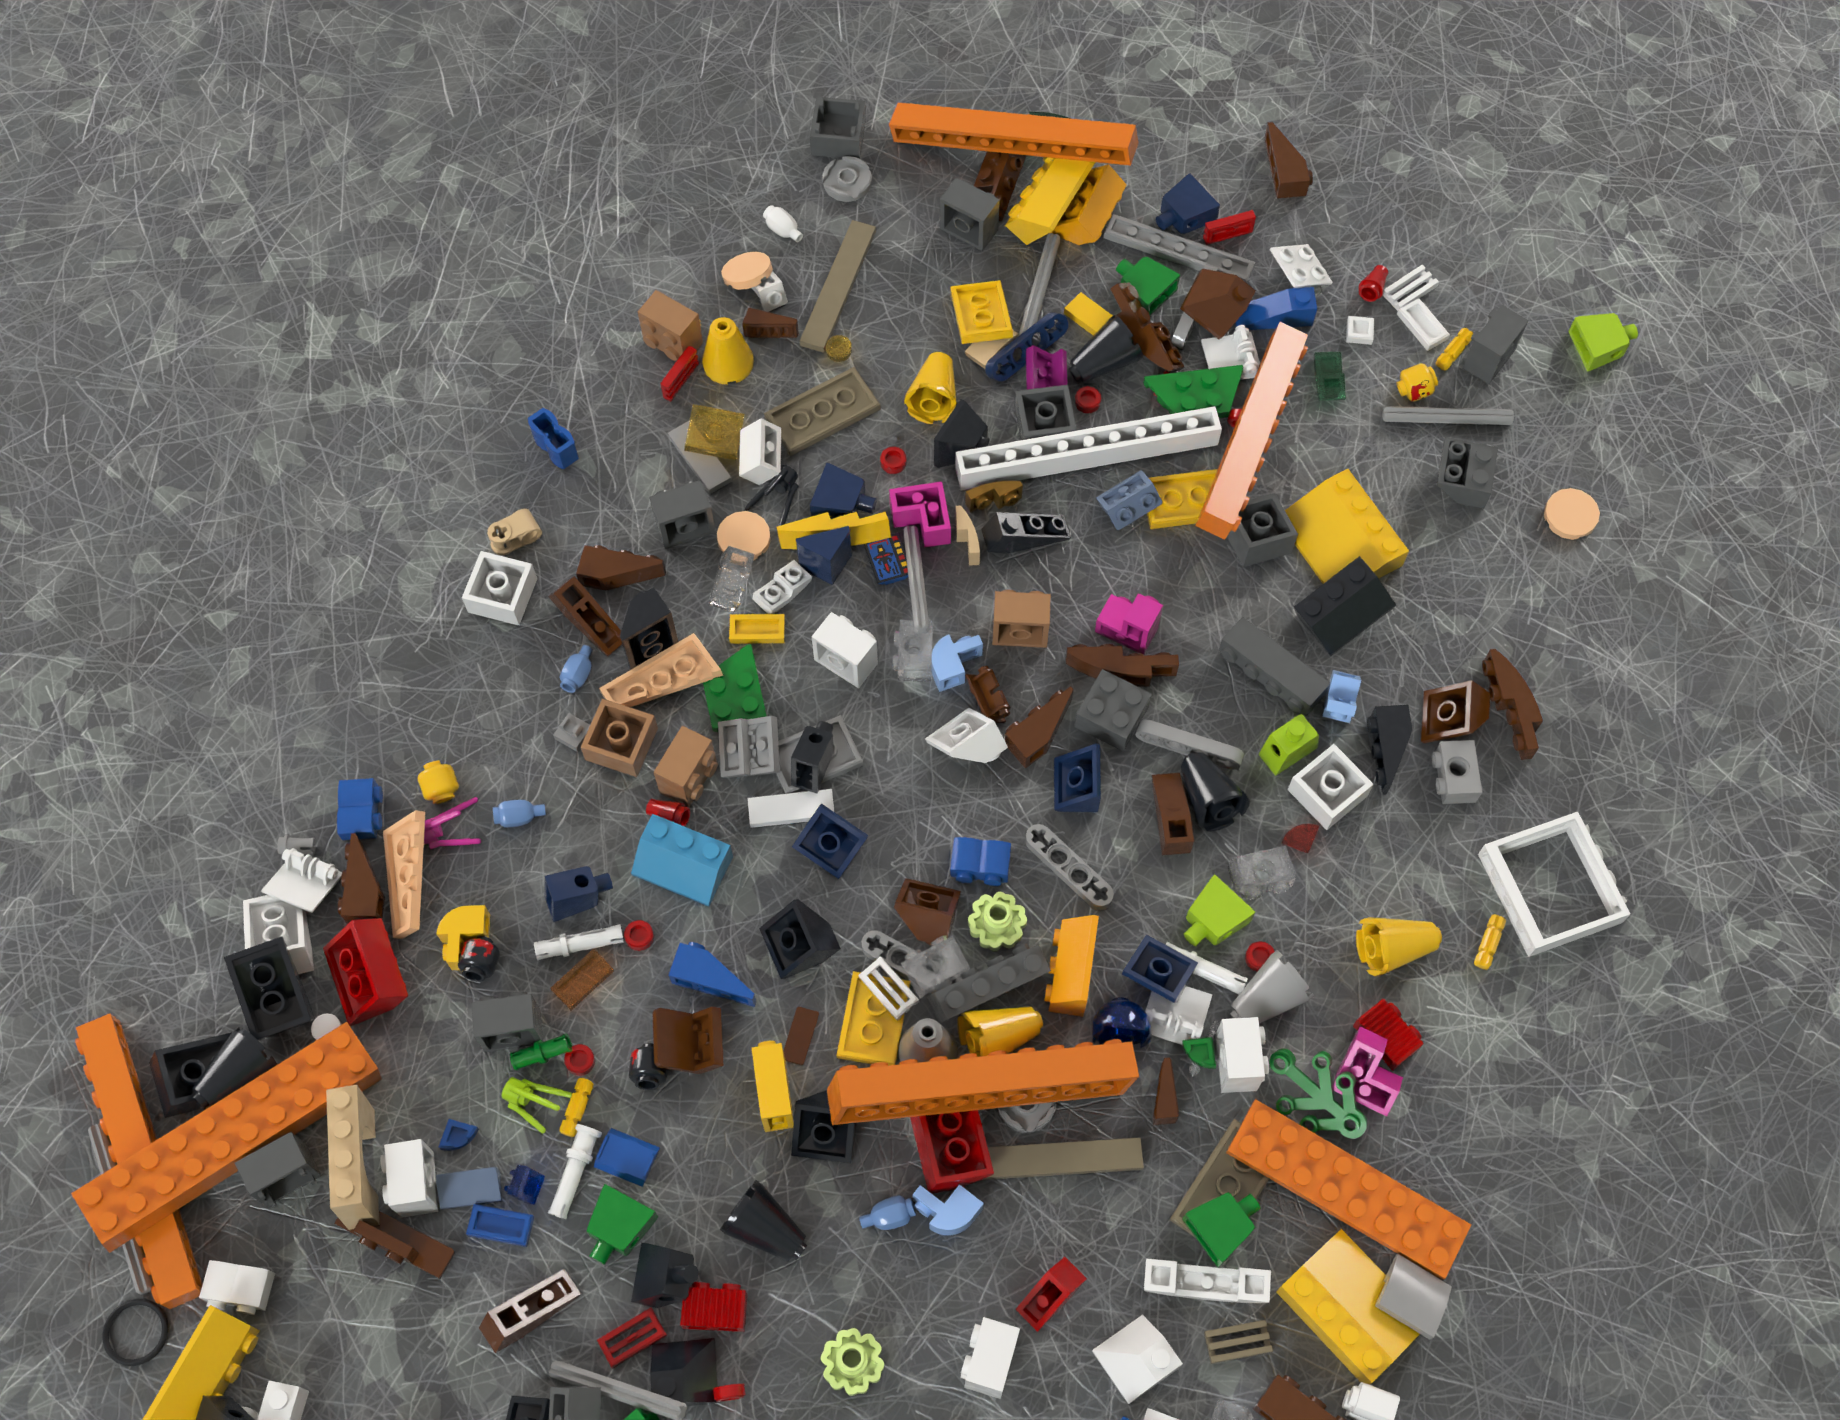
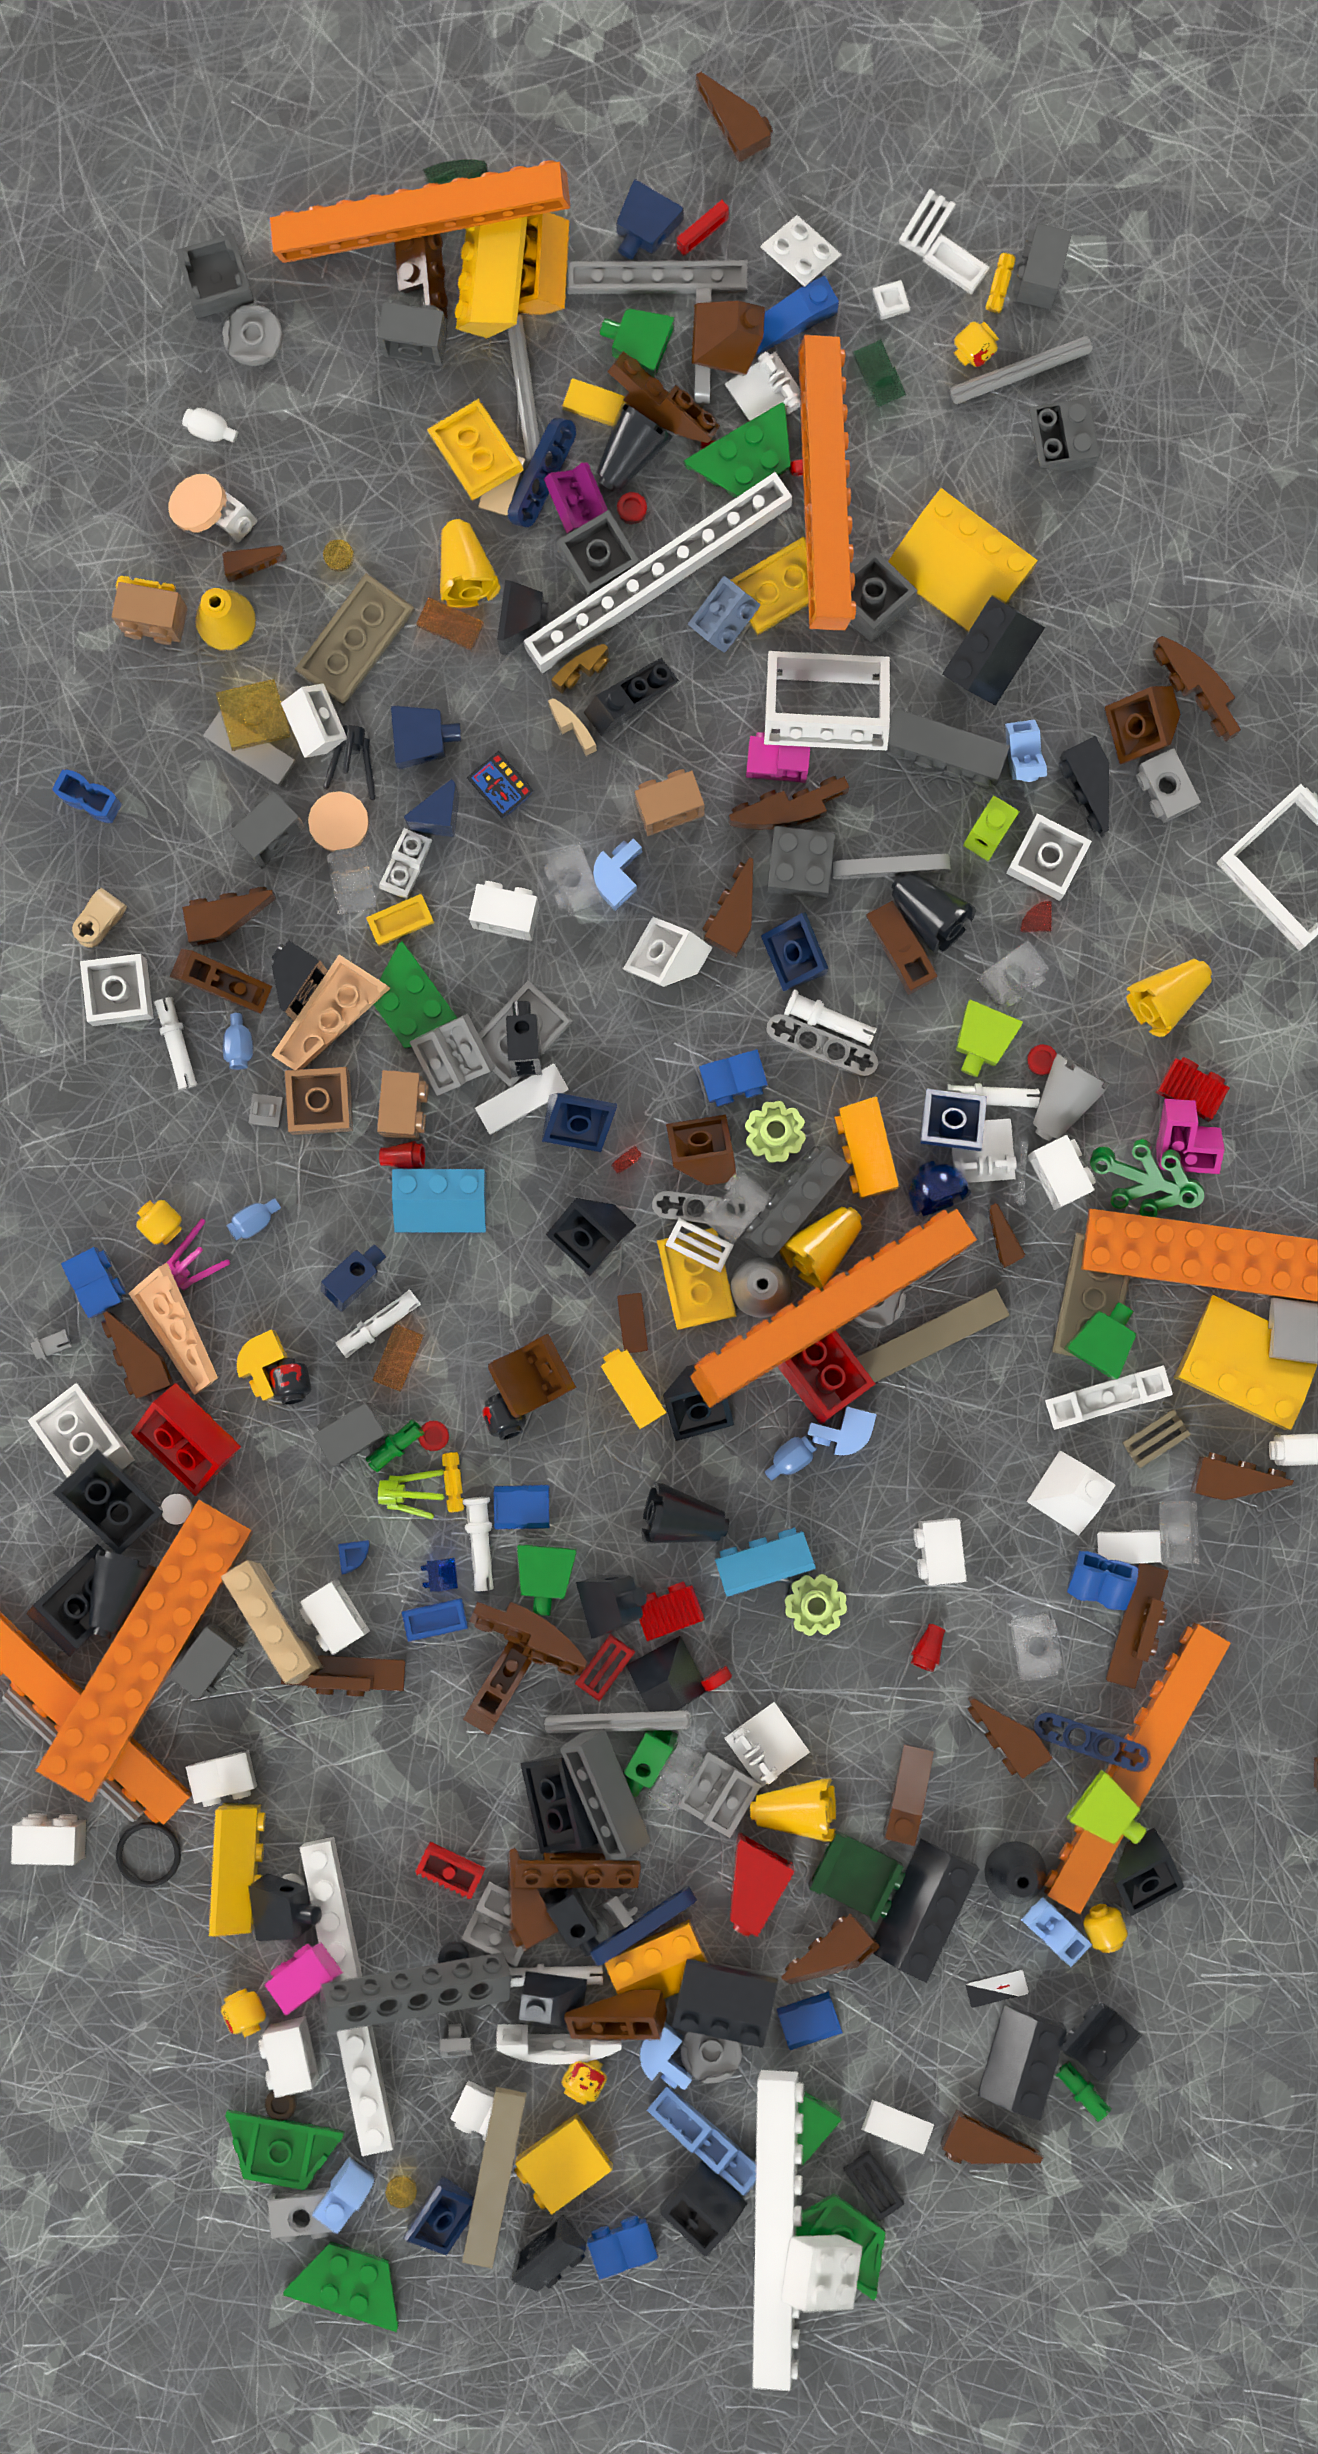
camera: 15 degrees left, 20 degrees up
white hinge [261,848,342,913] -> none
sand blue slope [436,1167,502,1210] -> none
red tile [624,920,654,951] -> none
red tile [660,346,699,402] -> none
blue slope [669,942,756,1007] -> none
yellow slope [776,512,891,549] -> none
dark tan tile [800,220,876,353] -> none
red tile [880,447,907,474] -> none
dark pink brick [889,482,951,547] -> none
light grey axle [903,525,929,634] -> none
reddish brown hinge [965,666,1011,723] -> none
red slope [1016,1257,1087,1332] -> none
green tile [1182,1037,1216,1069] -> none
red cone [1359,265,1388,302] -> none
yellow axle [1474,914,1506,970] -> none
light nougat tile [1544,488,1600,540] -> none
lime torso [1568,313,1638,372] -> none
none -> white brick [11,1814,86,1865]
none -> white pin [154,997,198,1090]
none -> clear orange tile [416,597,484,651]
none -> reddish brown slope [469,1602,587,1676]
none -> clear red tile [611,1146,642,1174]
none -> dark azure slope [715,1527,816,1597]
none -> white window [764,651,890,751]
none -> white pin [784,989,877,1046]

